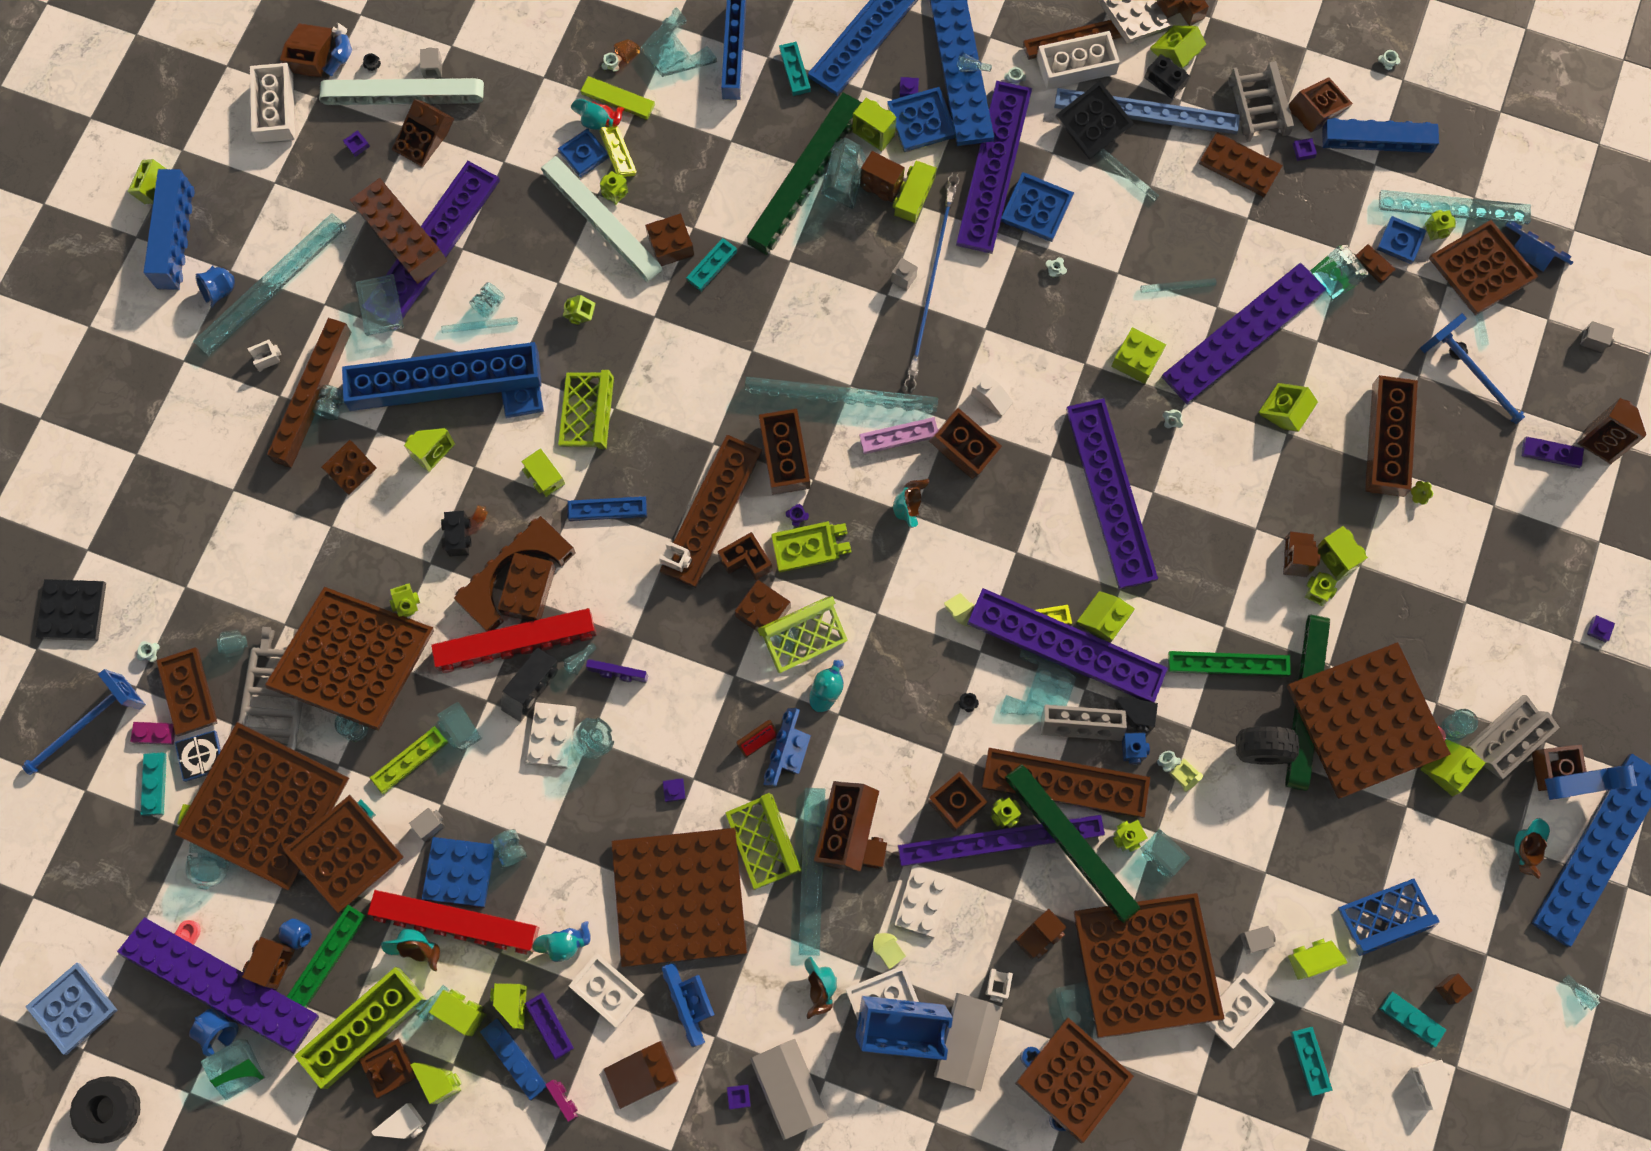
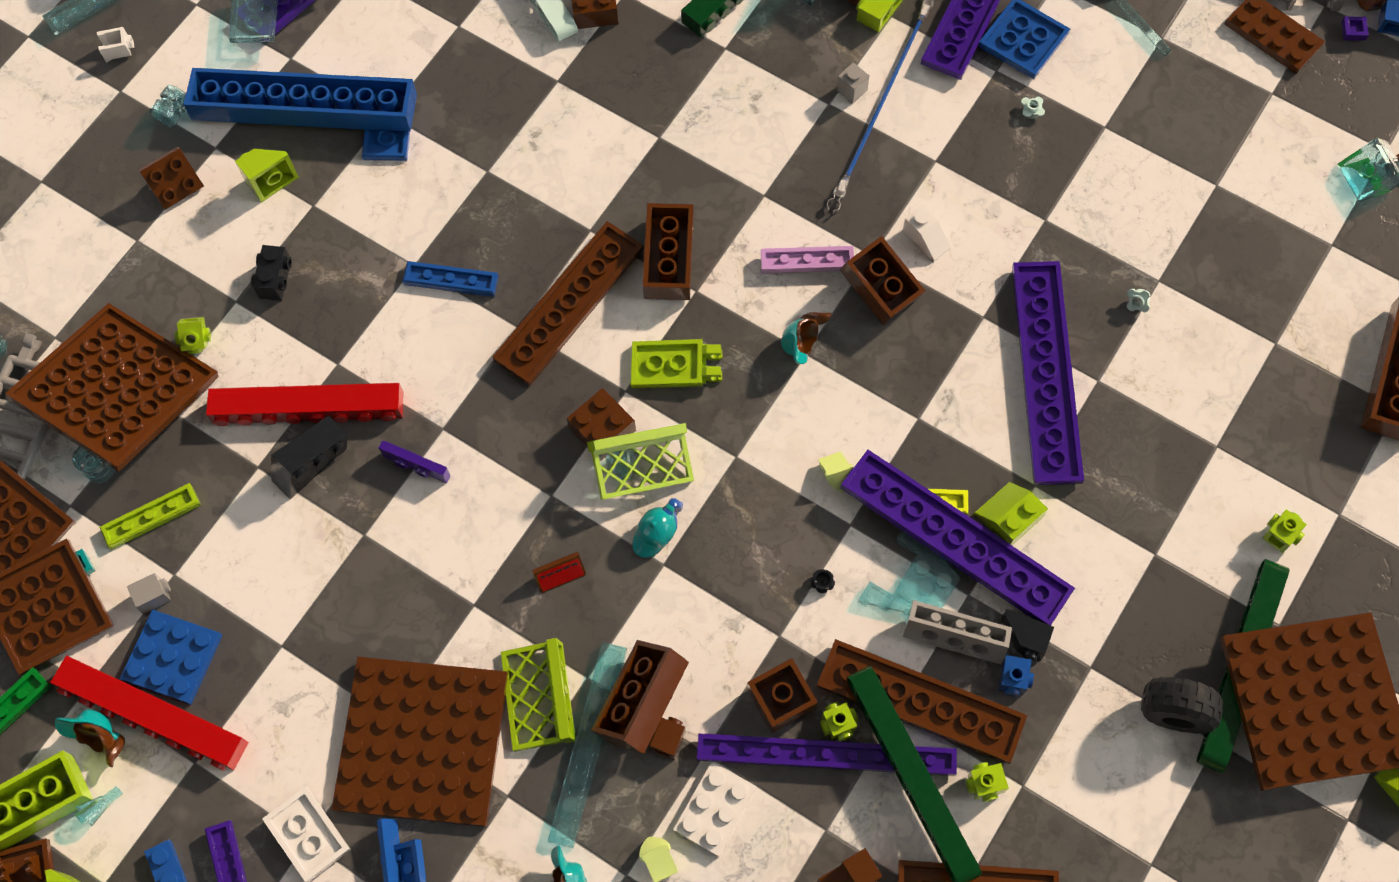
camera: 15 degrees right, 5 degrees down
reddish brown brick [267,317,352,468] -> none
lime brick [429,989,486,1036] -> none
clear light blue brick [437,702,482,752] -> none
clear light blue bar [441,317,518,333] -> none
reddish brown arch [454,516,576,632] -> none
clear light blue wheel [469,282,505,318] -> none
clear orange plate [472,505,488,524] -> none
lime slope [490,983,527,1030] -> none
clear light blue wheel [491,829,527,867] -> none
reddish brown brick [498,553,556,622] -> none
lime brick [521,448,565,497] -> none
white plate [526,702,577,768] -> none
teal hair [532,921,591,962] -> none
lime fence [558,370,614,449] -> none
lime brick [563,295,595,325] -> none
clear light blue cone [563,643,597,675] -> none
clear light blue cylinder [572,717,614,759] -> none
white window [659,541,691,572] -> none
dark purple plate [663,778,686,802] -> none
teal plate [686,238,737,291] -> none
reddish brown brick [717,532,773,580] -> none
clear light blue plate [745,377,938,413] -> none
blue bracket [764,708,811,787] -> none
dark purple plate [786,504,809,527] -> none
lime brick [1111,327,1167,384] -> none
clear light blue bar [1140,278,1217,293] -> none
clear light blue brick [1140,829,1190,878] -> none
light aqua plate [1157,751,1181,772] -> none
dark purple plate [1161,262,1327,404] -> none
green plate [1168,651,1291,677] -> none
yellowish green tile [1169,758,1203,792] -> none
lime slope [1258,383,1318,432] -> none
reddish brown brick [1283,531,1320,577] -> none
lime brick [1317,526,1368,581] -> none

